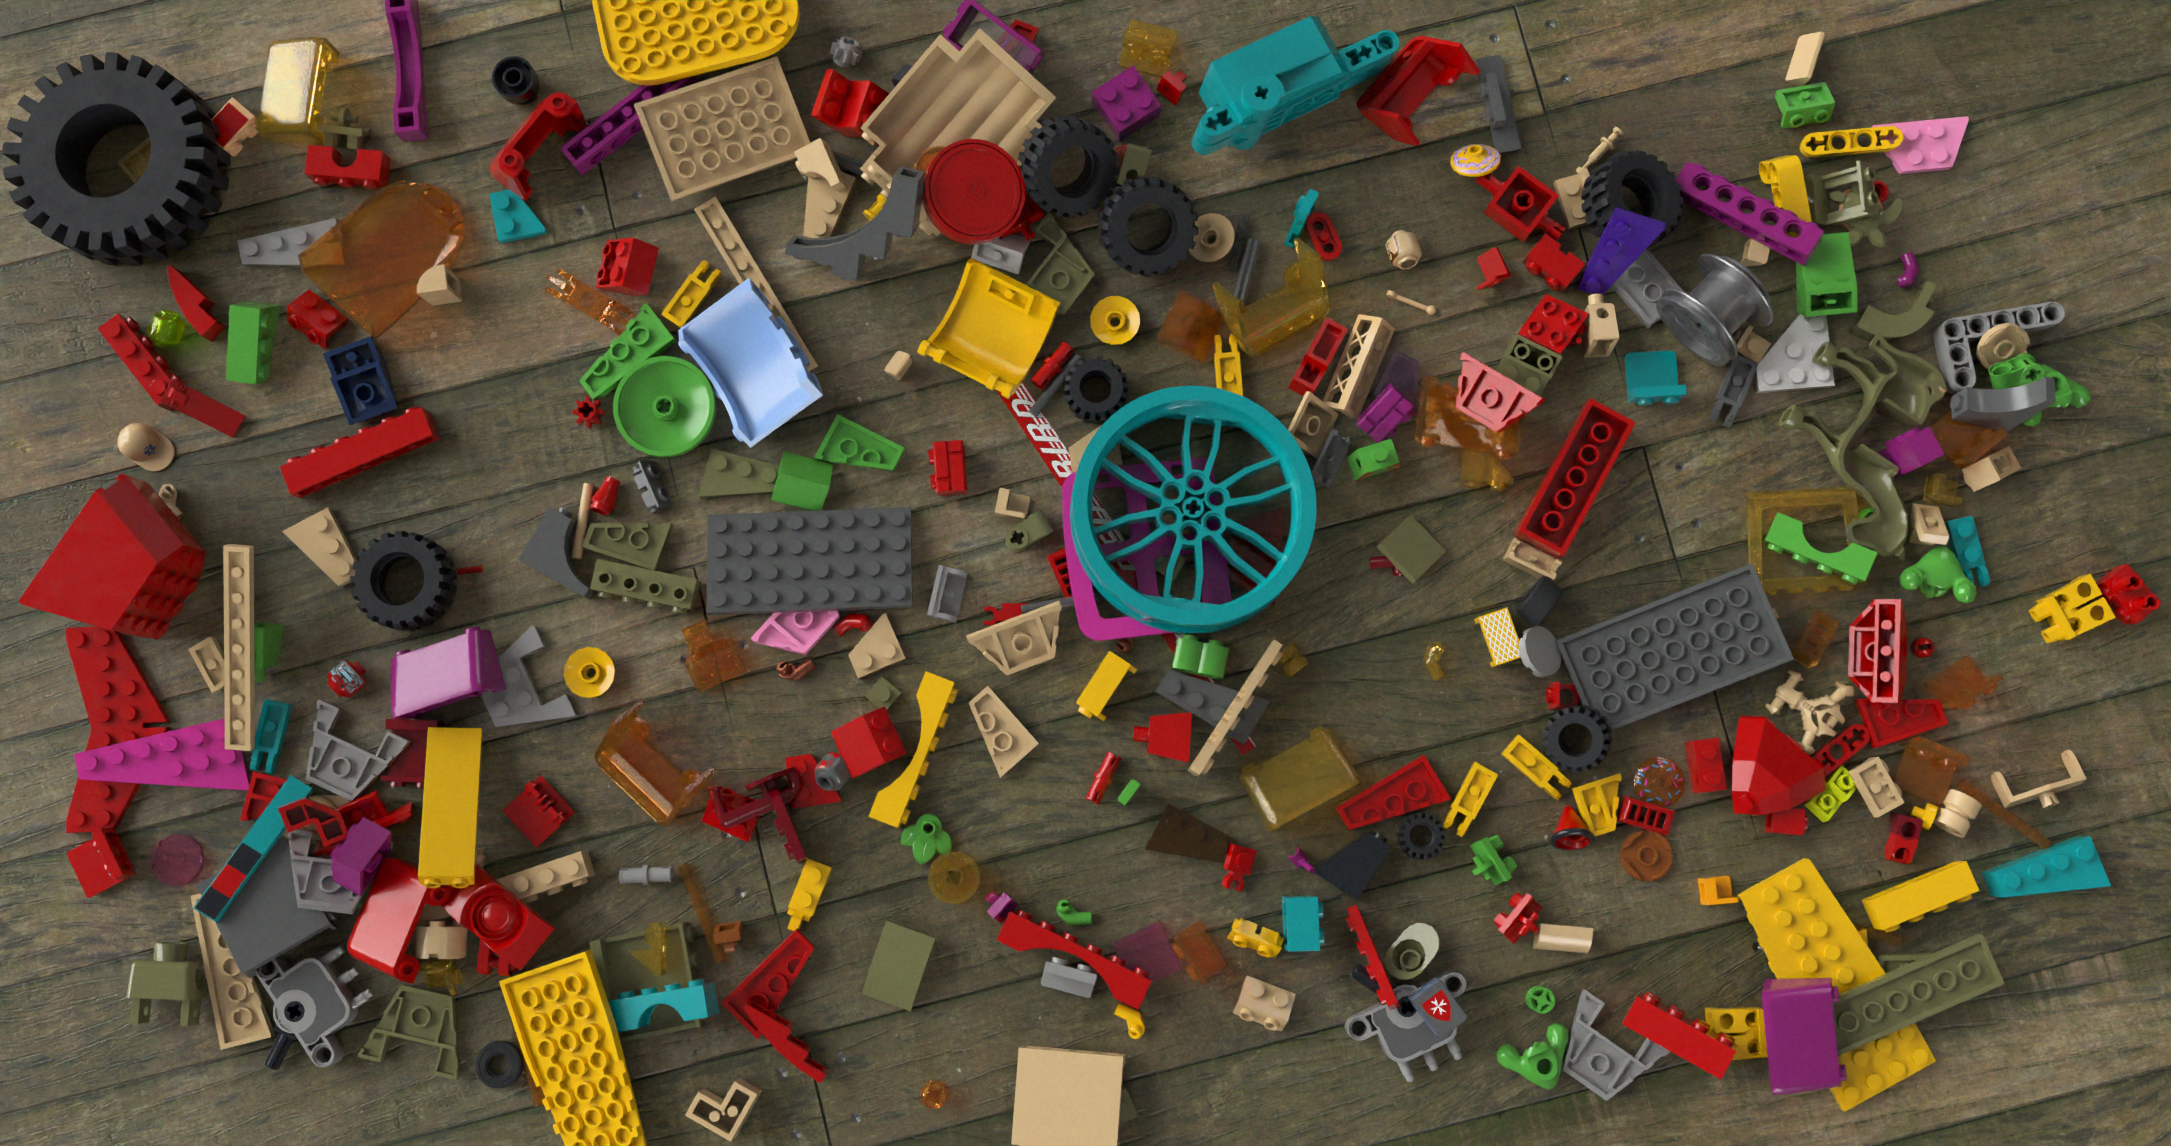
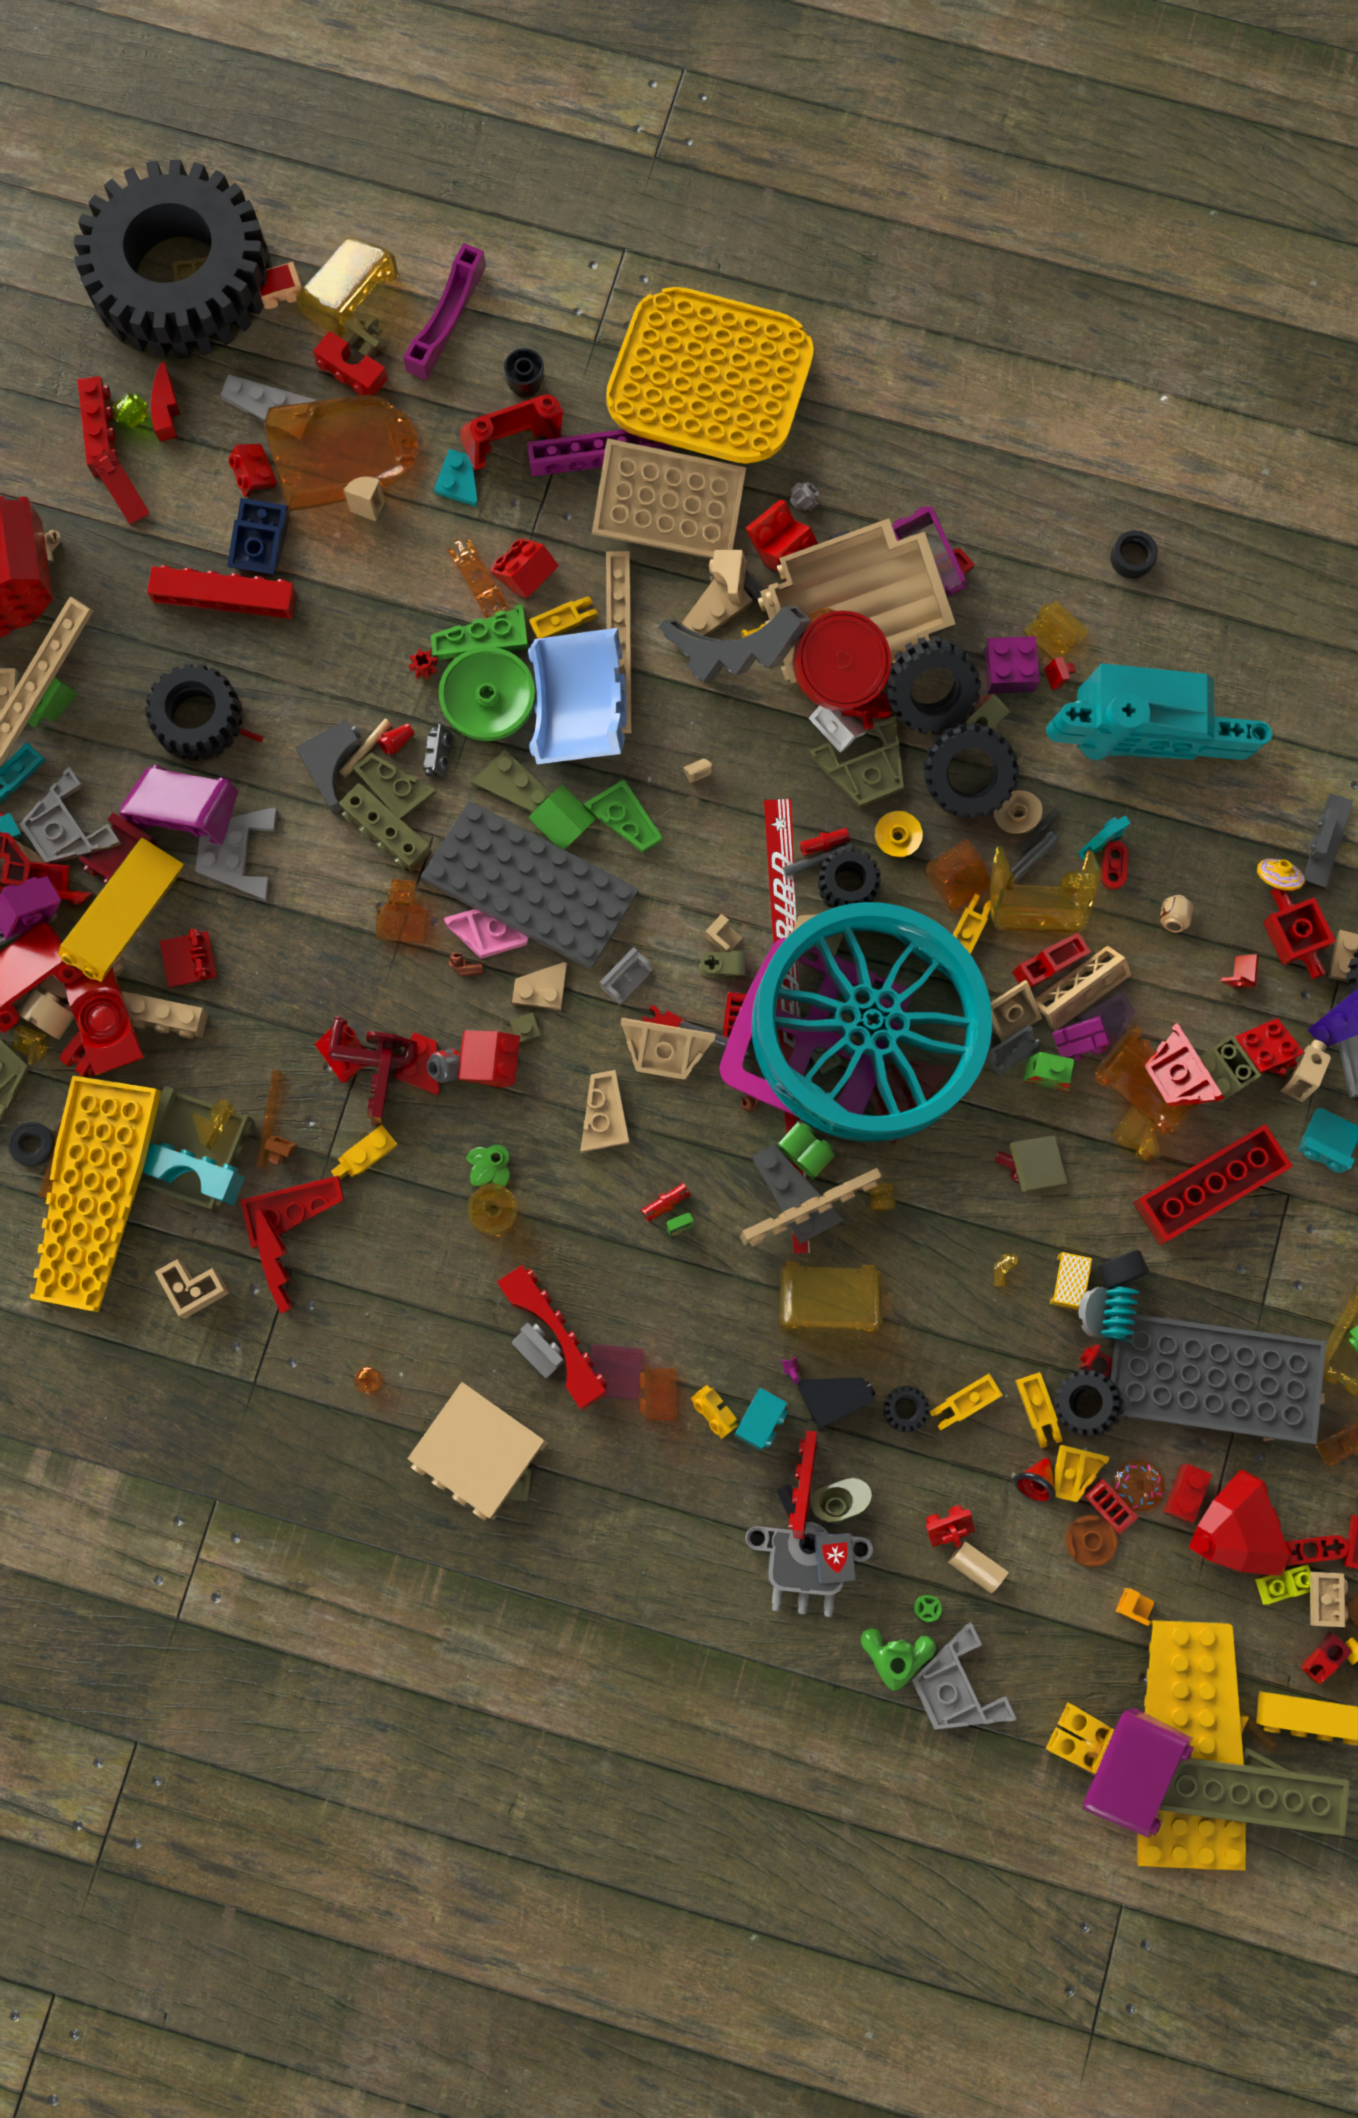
camera: 25 degrees right, 5 degrees down
tan cap [117,423,175,472] -> none
bright green wedge [226,301,281,385] -> none
tan wing [282,507,358,587] -> none
head [326,660,367,698] -> none
yellow dish [564,647,615,698] -> none
clear orange windscreen [595,699,716,826] -> none
light grey pin [619,865,674,885] -> none
red arm [833,613,872,637] -> none
olive slope [862,920,937,1012] -> none
yellow arch [868,671,958,828] -> none
yellow hinge [917,258,1061,399] -> none
red brick [928,440,968,496] -> none
magenta tile [985,891,1019,923] -> none
bright green arm [1056,899,1092,926] -> none
yellow brick [1076,651,1137,721] -> none
yellow arm [1114,1003,1145,1039] -> none
red torso [1133,712,1192,763] -> none
dark brown wing [1145,803,1237,863] -> none
red plate [1222,843,1257,892] -> none
tan bracket [1233,976,1296,1031] -> none
red wing [1335,755,1451,830] -> none
red windscreen [1356,36,1481,146] -> none
tan hinge [1386,290,1436,315] -> none
bright green hips [1470,835,1517,885] -> none
tan hinge [1502,538,1562,581] -> none
red brick [1522,233,1585,293] -> none
red brick [1622,991,1738,1079] -> none
tan piece [1765,670,1854,756] -> none
red brick [1765,808,1808,836] -> none
none -> teal piece [1101,1287,1140,1342]

